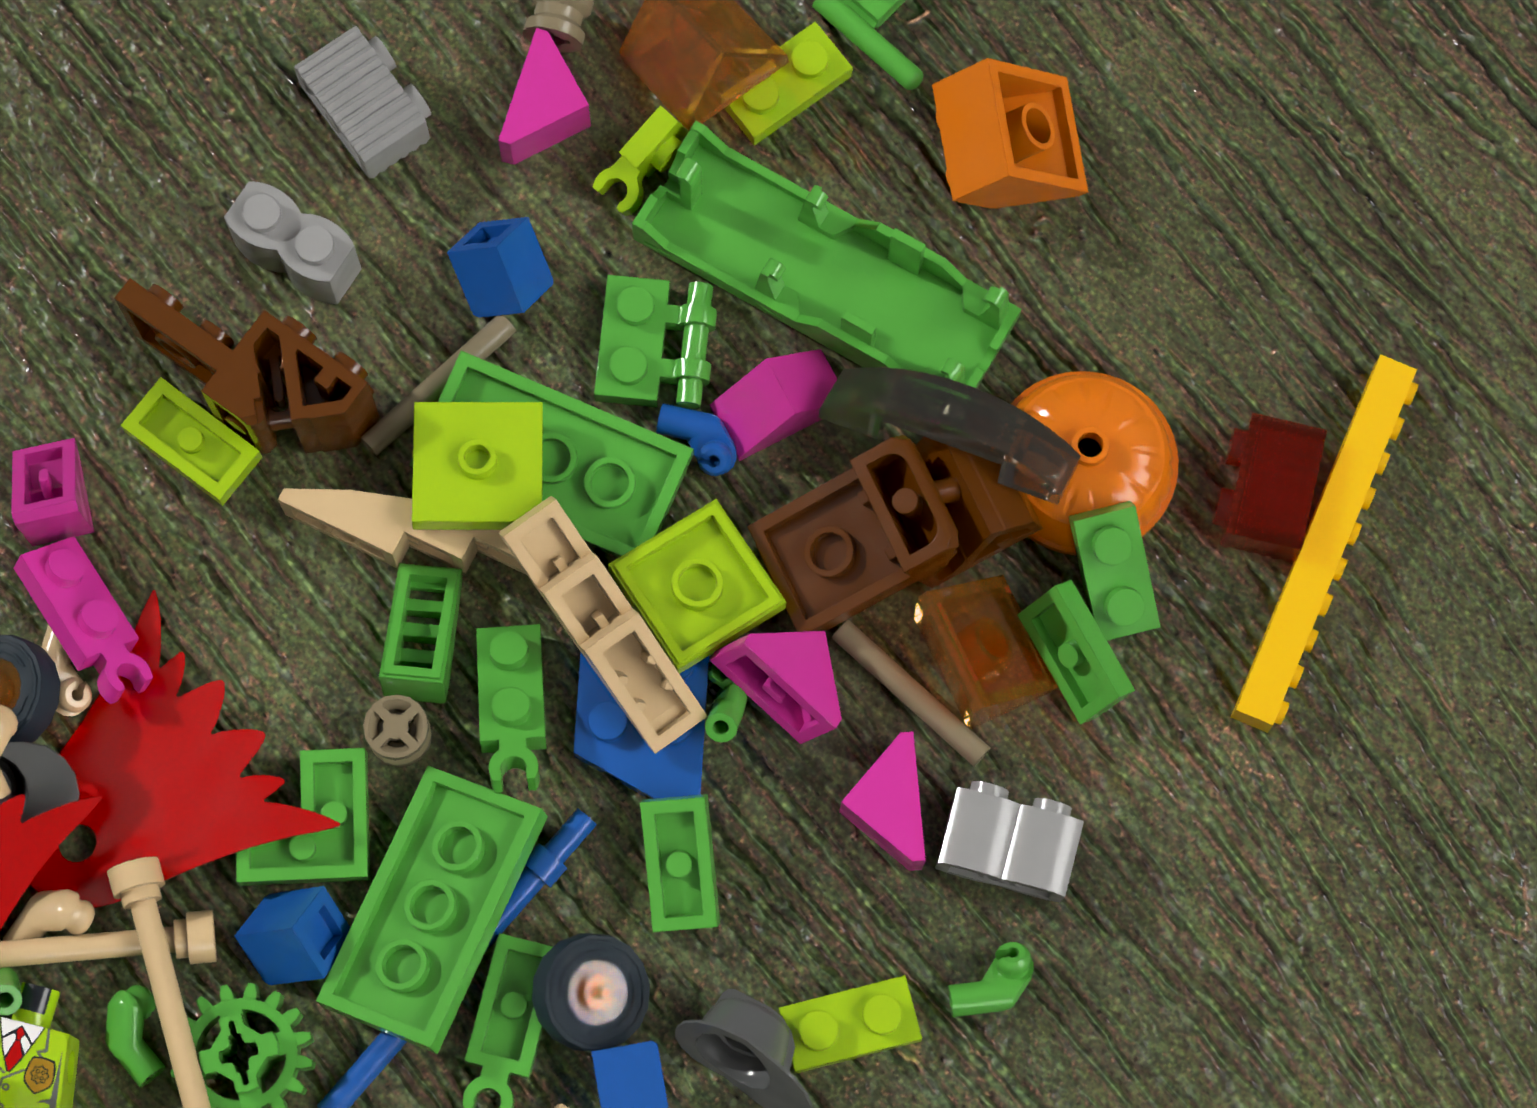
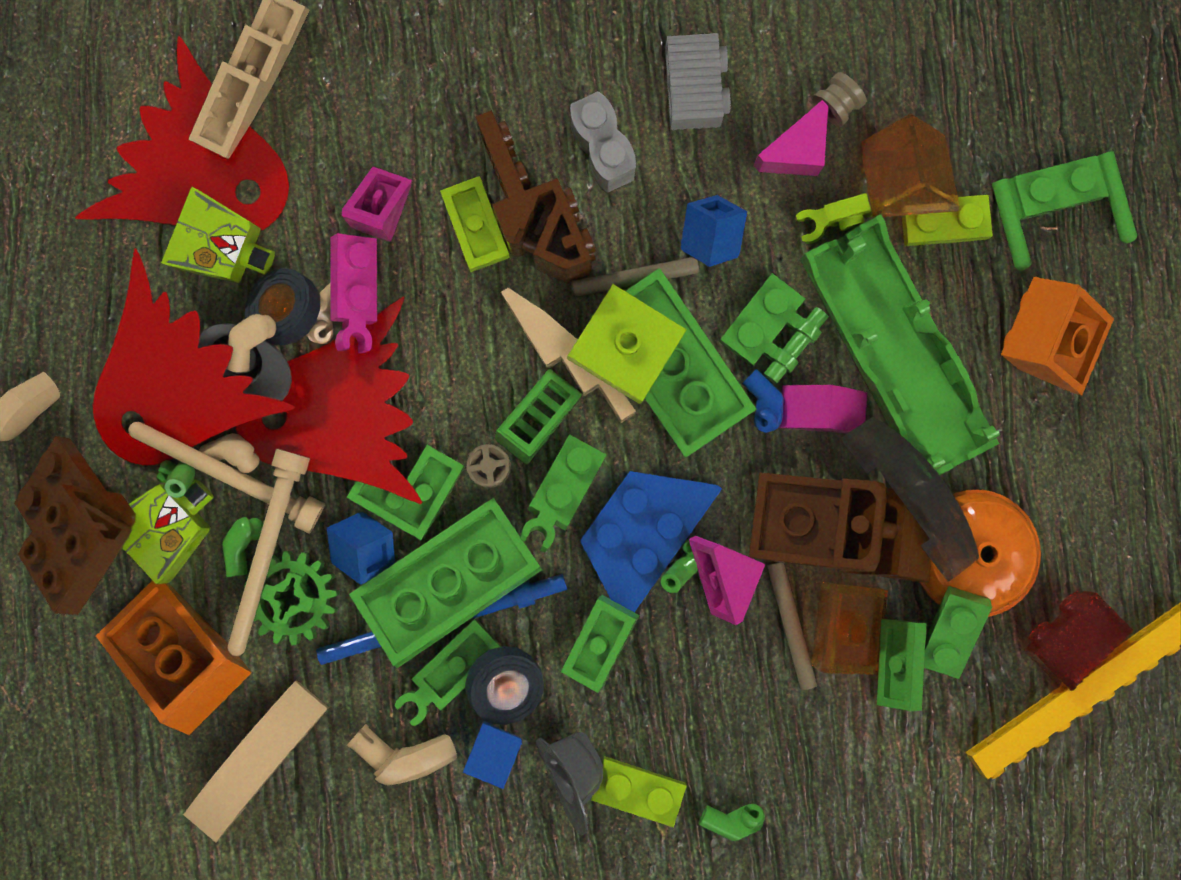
camera: 35 degrees right, 10 degrees up
tan slope [498,496,708,754] -> none
lime plate [608,499,787,674] -> none
dark pink slope [839,731,925,871] -> none
light grey brick [935,781,1084,903] -> none

